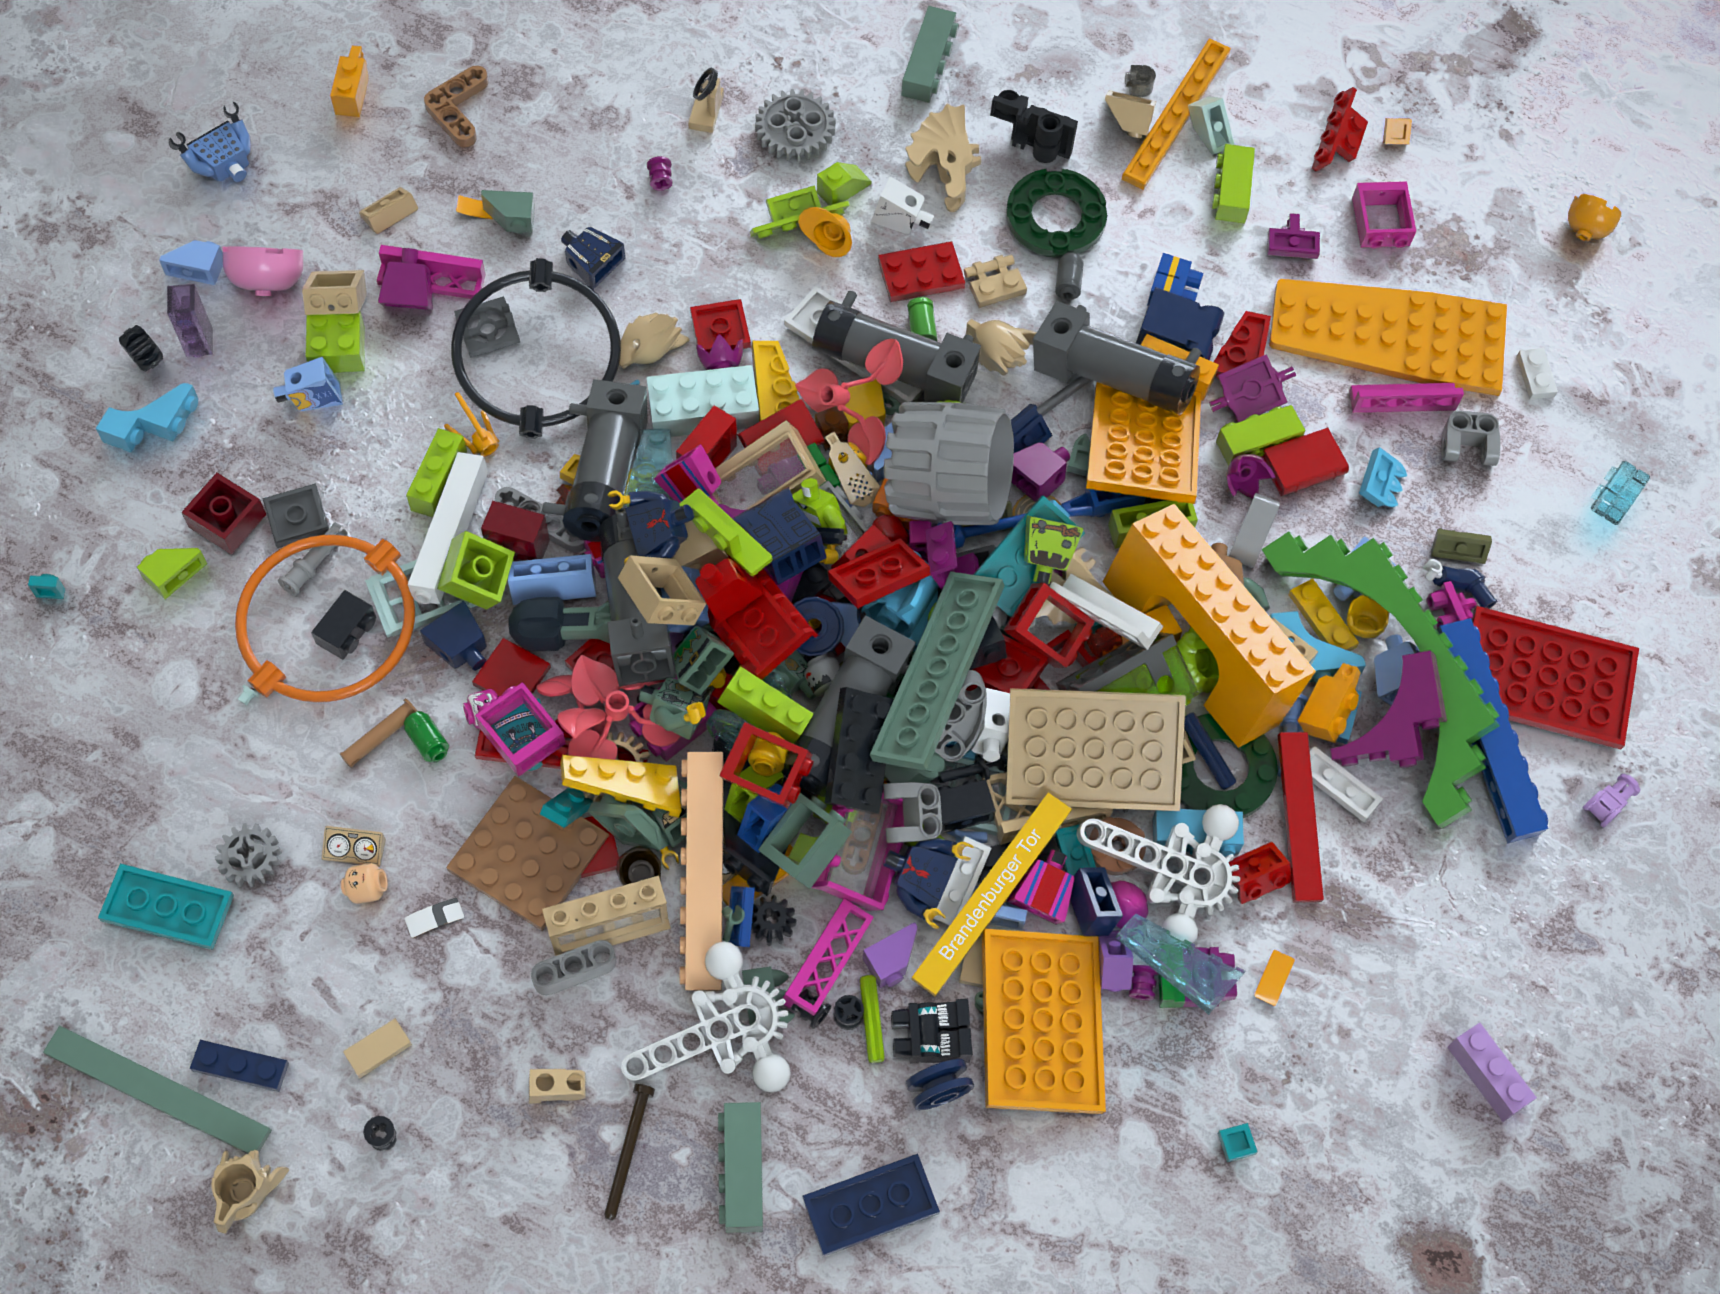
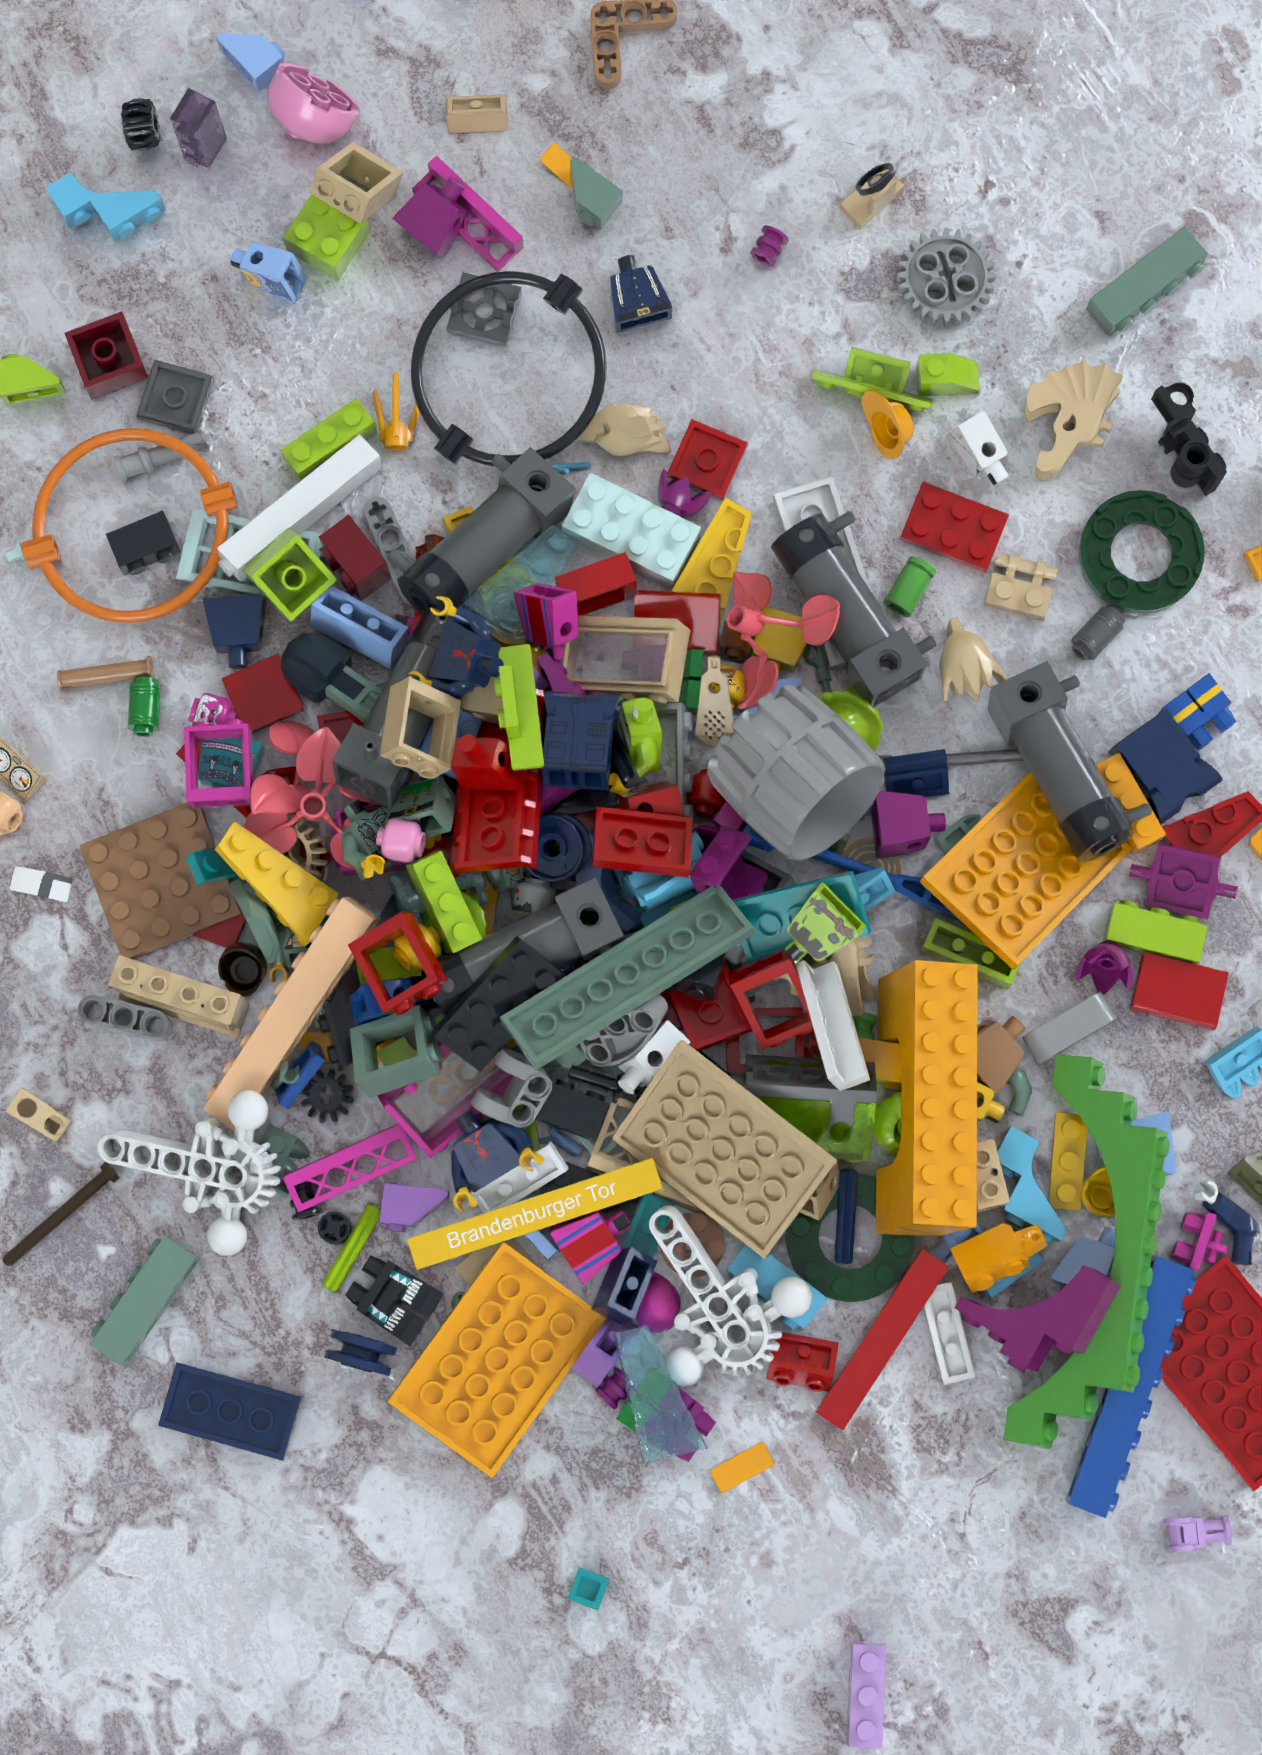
camera: 40 degrees right, 15 degrees up
none -> bright pink head [376,818,426,863]

